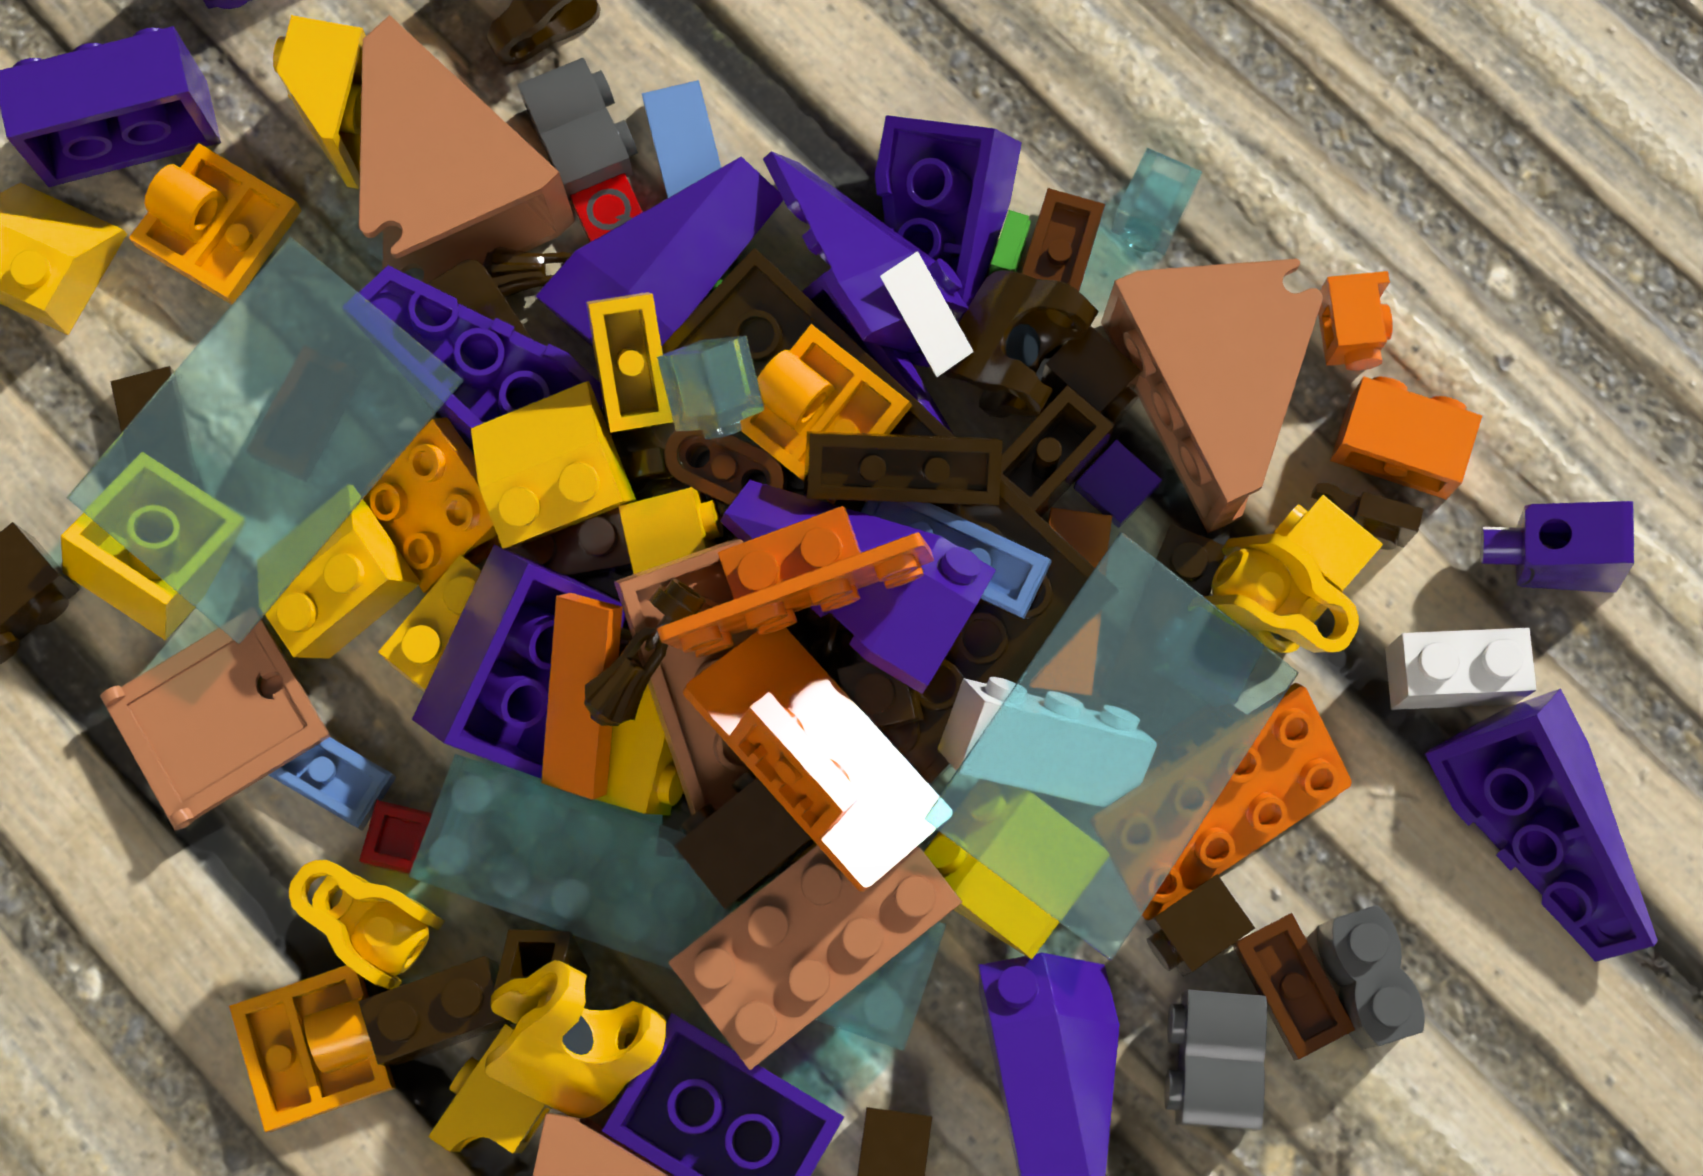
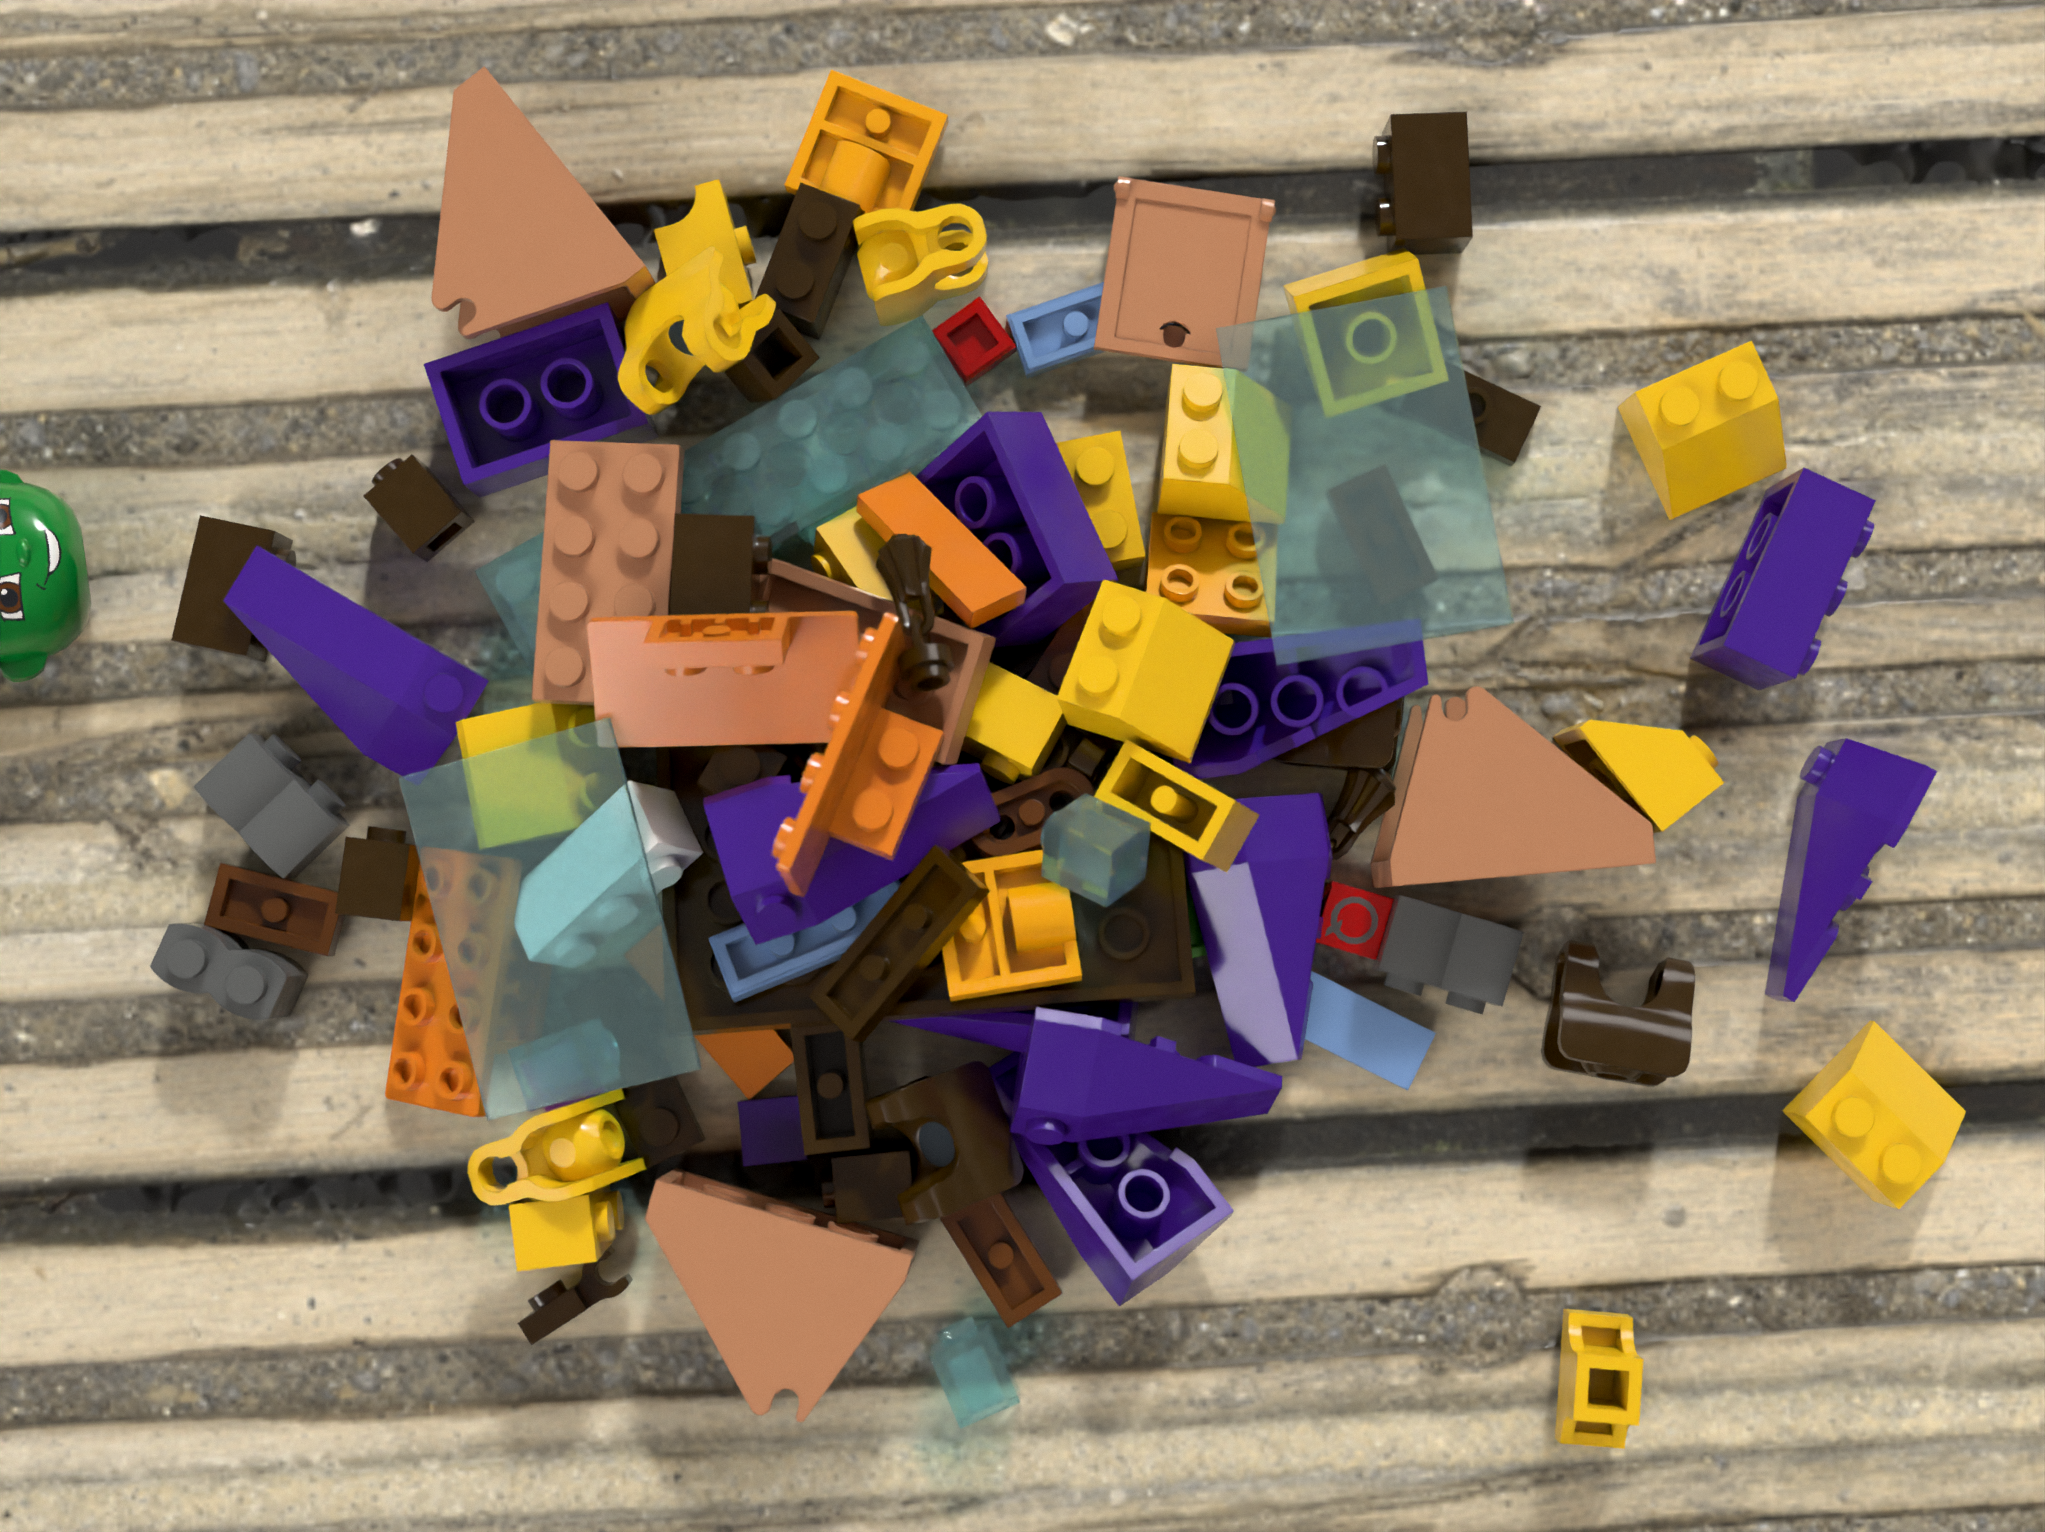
camera: 130 degrees right, 10 degrees up
light orange plate [129,143,302,306] -> none
white sticker [880,251,974,377] -> none
bright green tile [989,210,1031,275] -> none
orange brick [1318,271,1393,371] -> none
orange brick [1330,376,1483,500] -> none
white brick [1385,628,1537,710] -> none
dark purple wedge [1425,688,1658,962] -> none
dark purple torso [1480,501,1634,593] -> none

